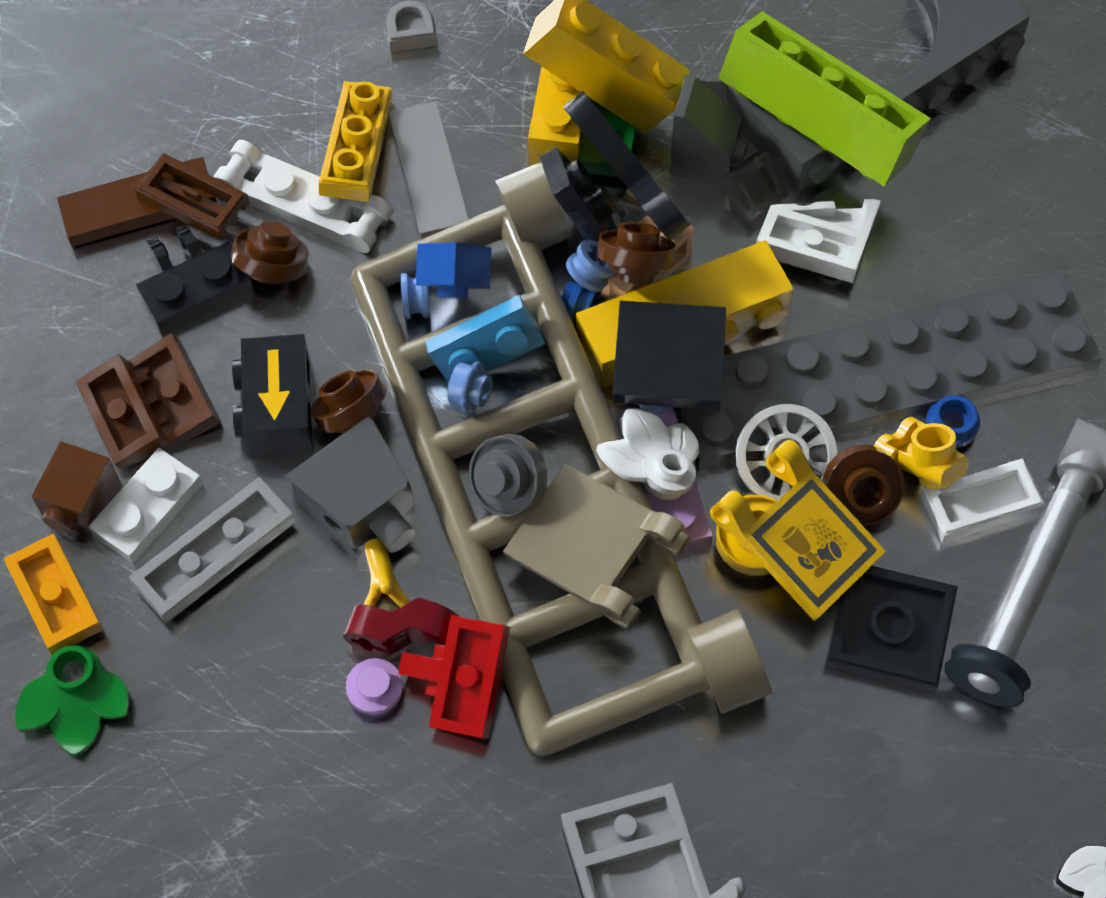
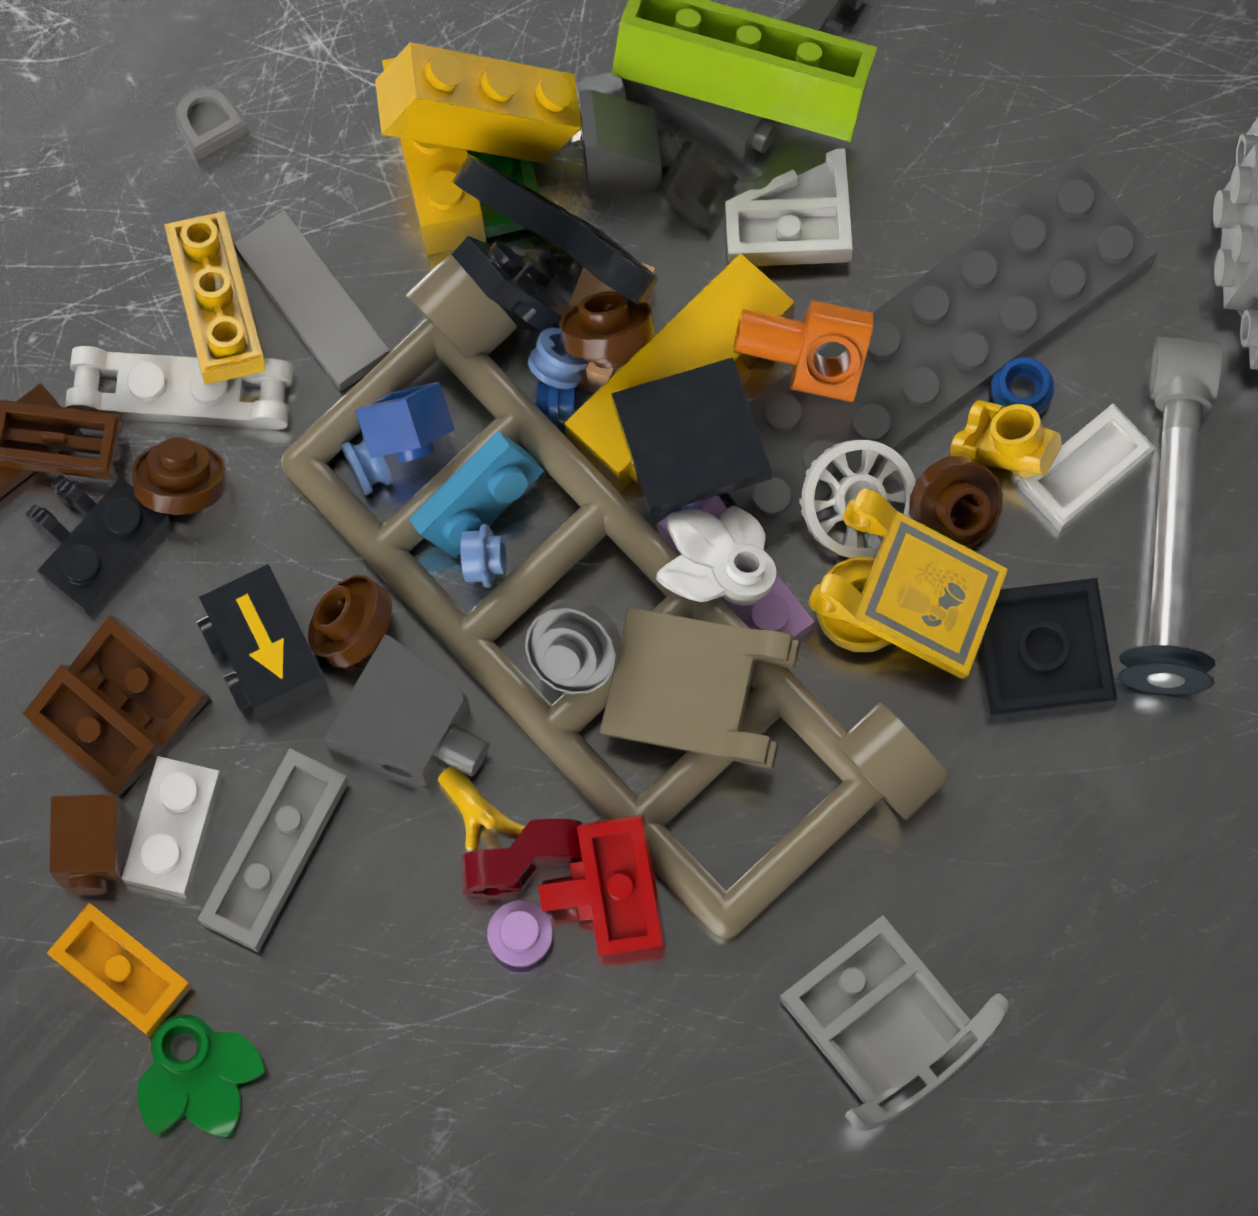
camera: 20 degrees left, 10 degrees up
none -> orange piece [733,300,873,402]

